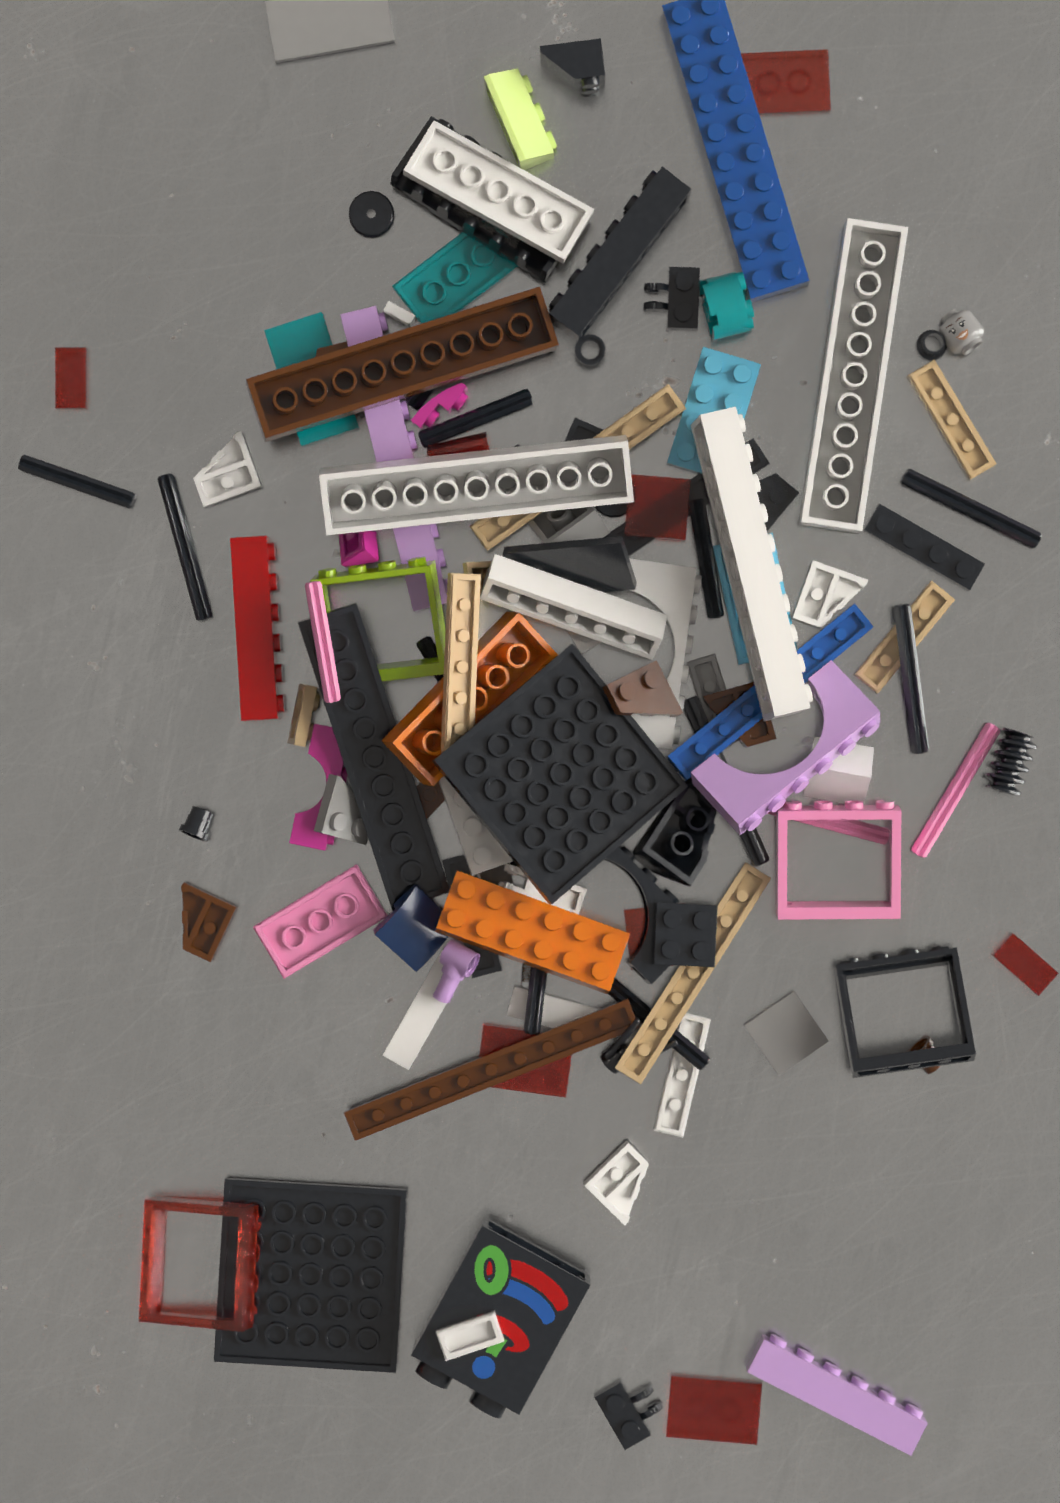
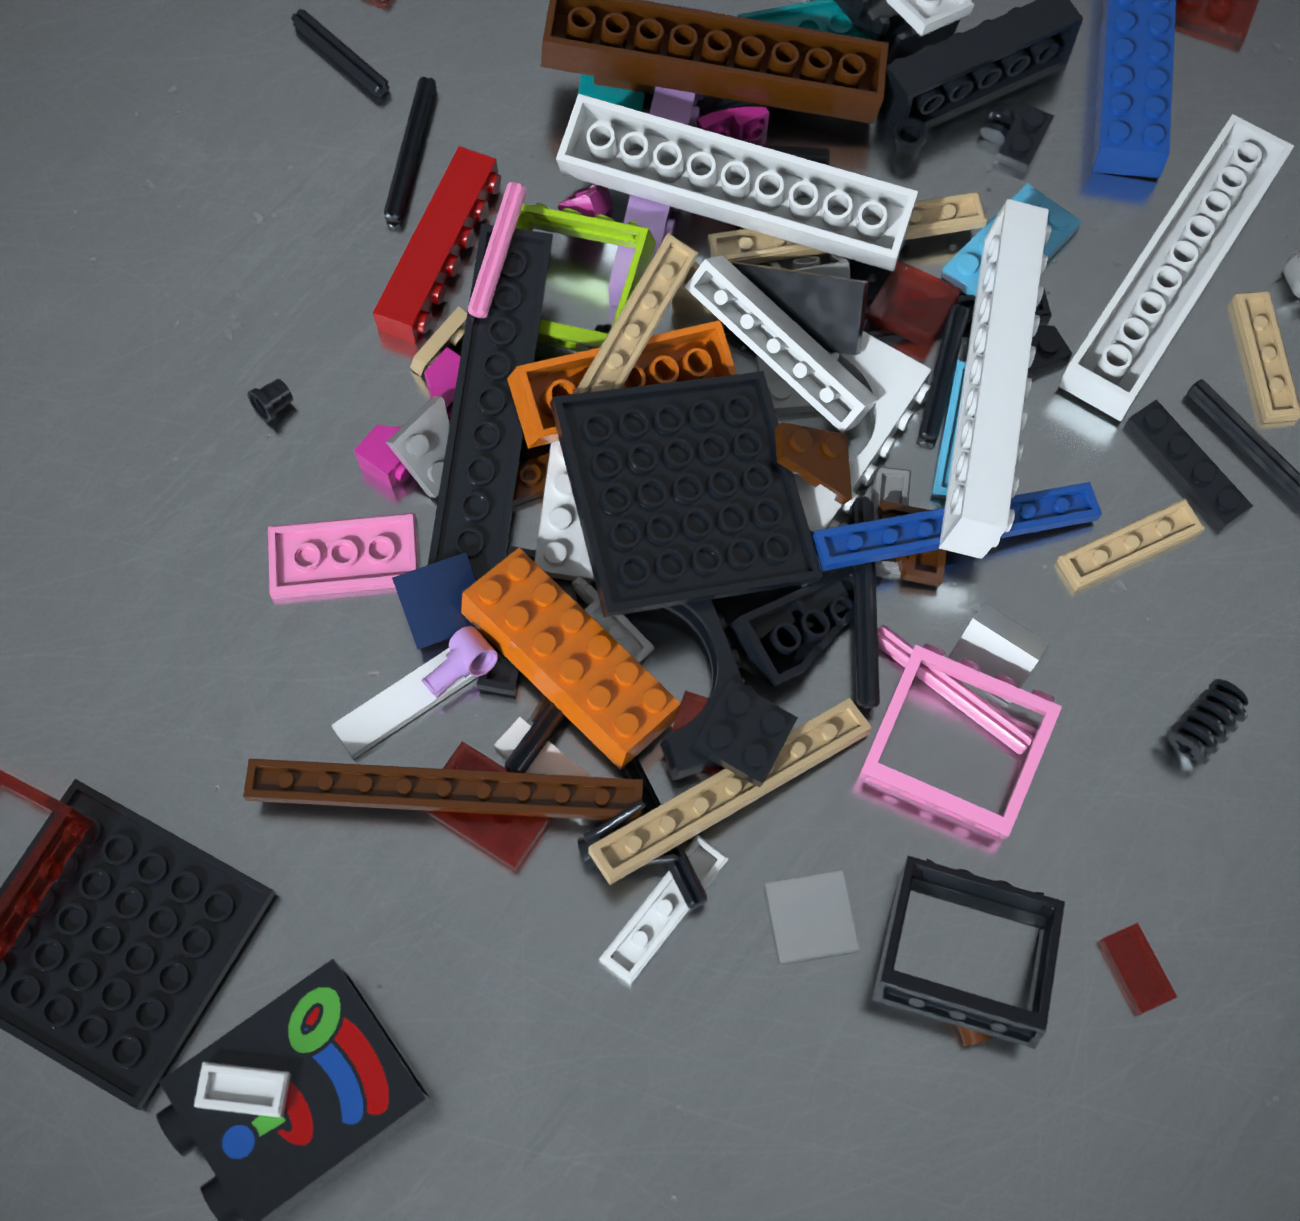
camera: 20 degrees right, 20 degrees down
reddish brown wing [181,882,237,962] -> none
white wing [193,431,262,508] -> none
white wing [583,1140,649,1225] -> none
lavender arch [691,660,880,835] -> none
teal brick [699,272,754,340] -> none
white wing [792,560,868,628] -> none
black axle [894,603,929,754] -> none
bright pink axle [911,723,1000,858] -> none
black piece [916,330,947,361] -> none

